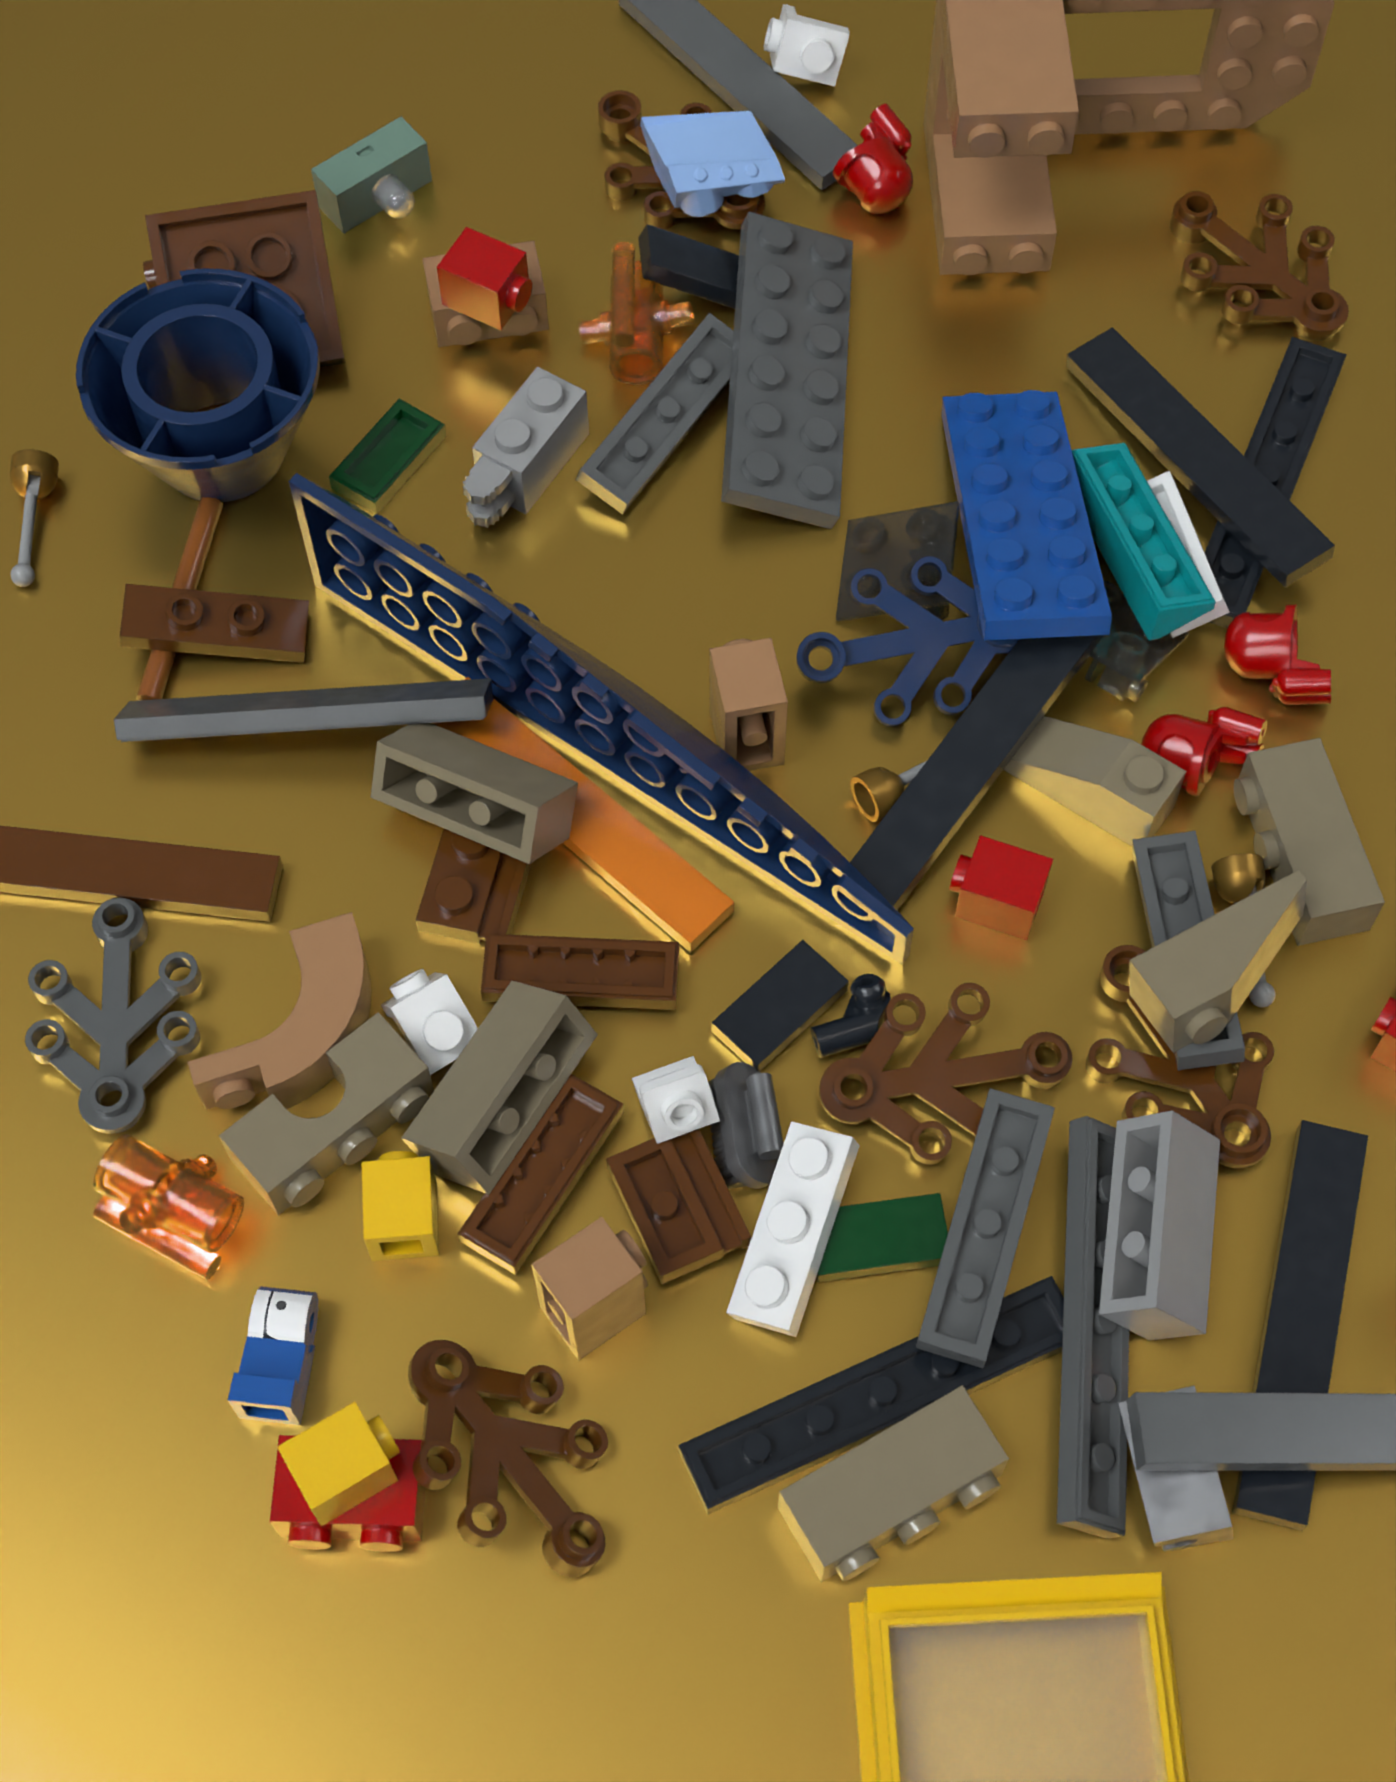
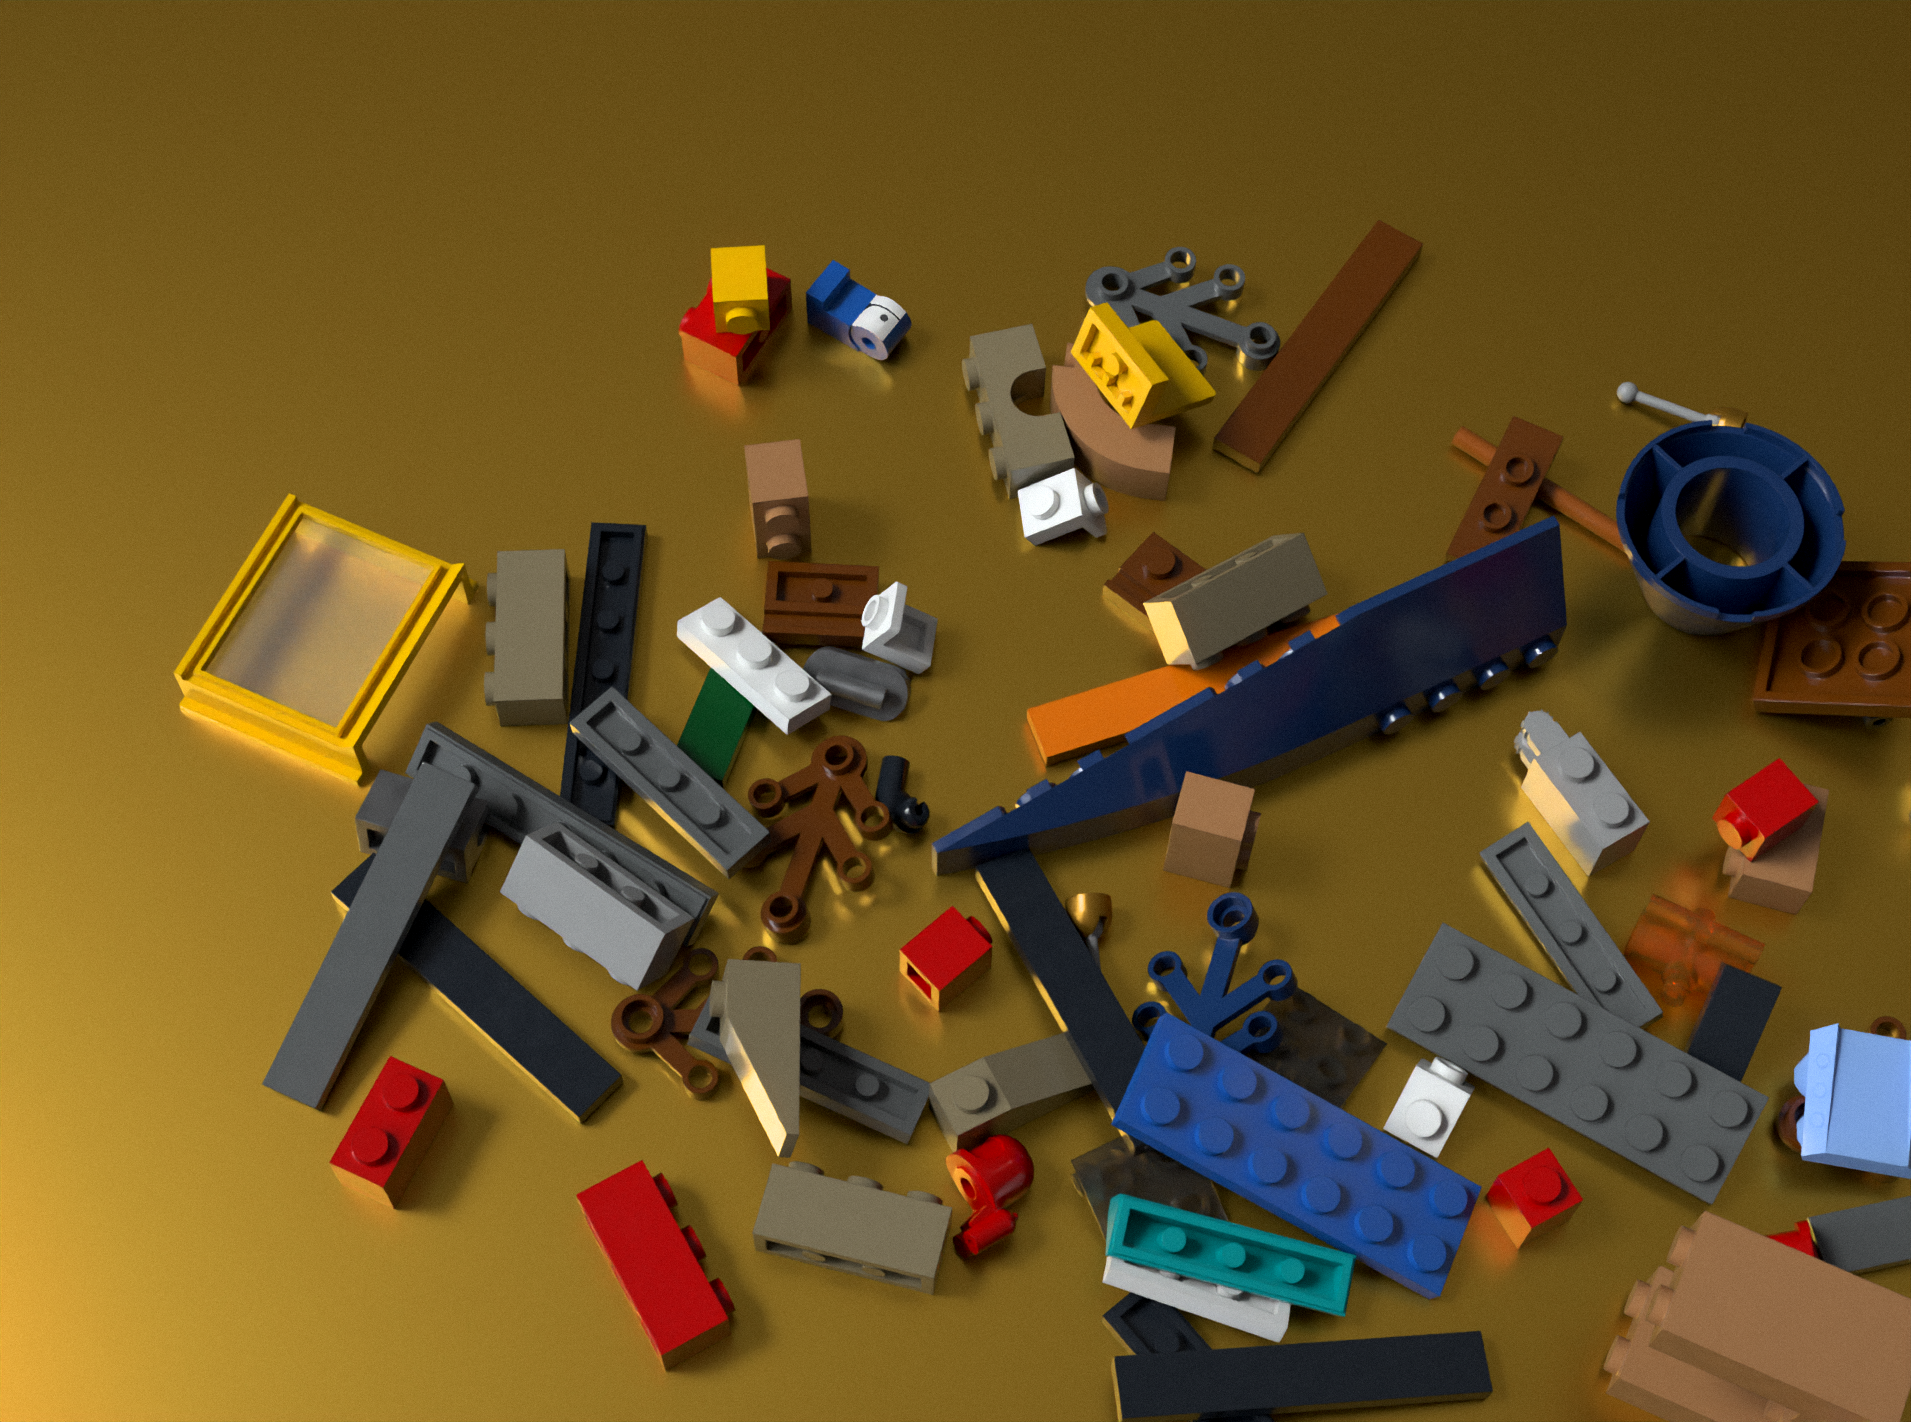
camera: 115 degrees right, 0 degrees up
clear orange pin [93,1134,245,1280] -> none
dark grey tile [114,678,493,742] -> none
dark green tile [329,398,447,514] -> none
yellow brick [362,1151,439,1261] -> none
dark tan brick [401,981,598,1194] -> none
reddish brown plant [408,1340,608,1577] -> none
reddish brown plate [457,1074,624,1275] -> none
reddish brown plate [481,933,679,1010] -> none
black tile [711,940,849,1072] -> none
pearl gold hinge [1211,853,1276,1007] -> none
red piece [1224,605,1331,705] -> none
none -> yellow bracket [1071,302,1216,429]
none -> white bracket [1383,1057,1475,1158]
none -> red brick [1485,1148,1583,1249]

